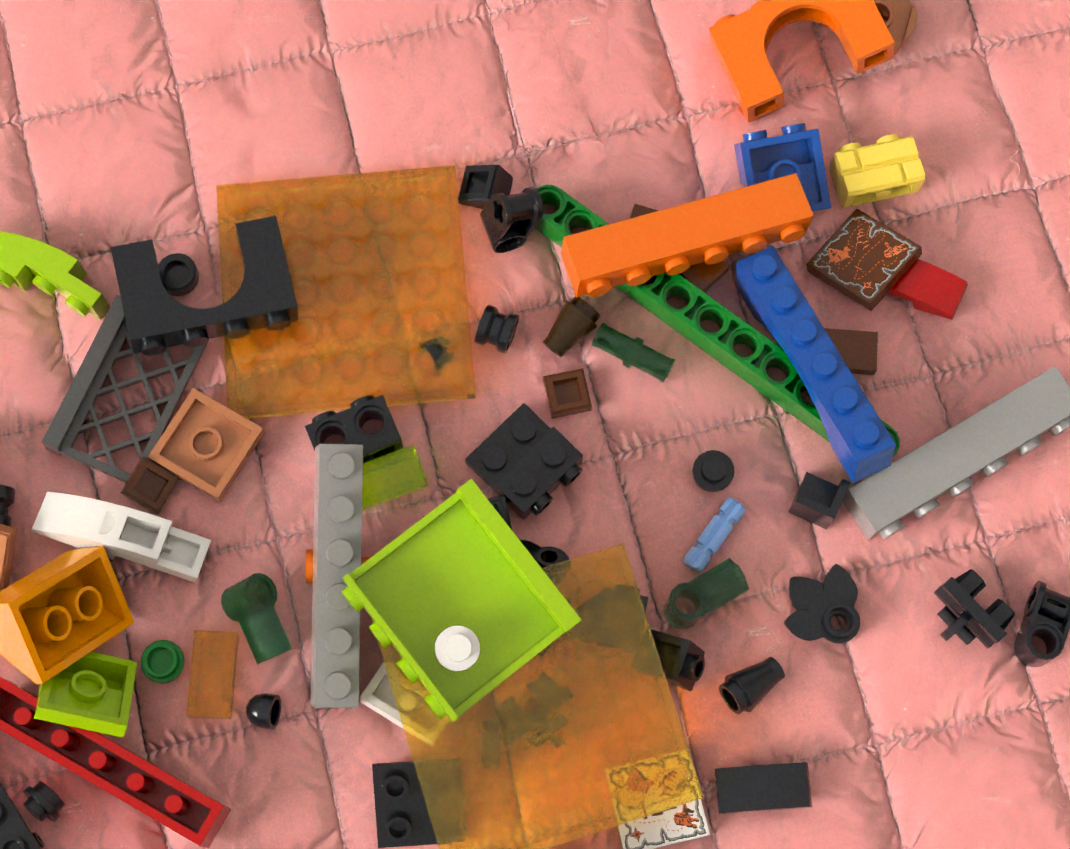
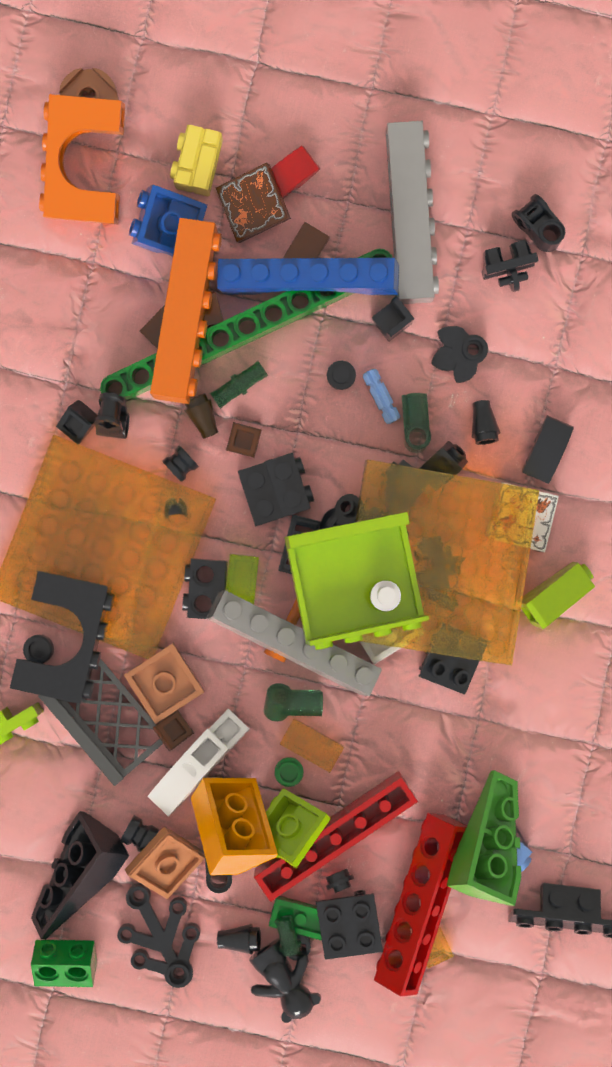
camera: 60 degrees left, 15 degrees up
black hinge [246,693,281,730] -> none

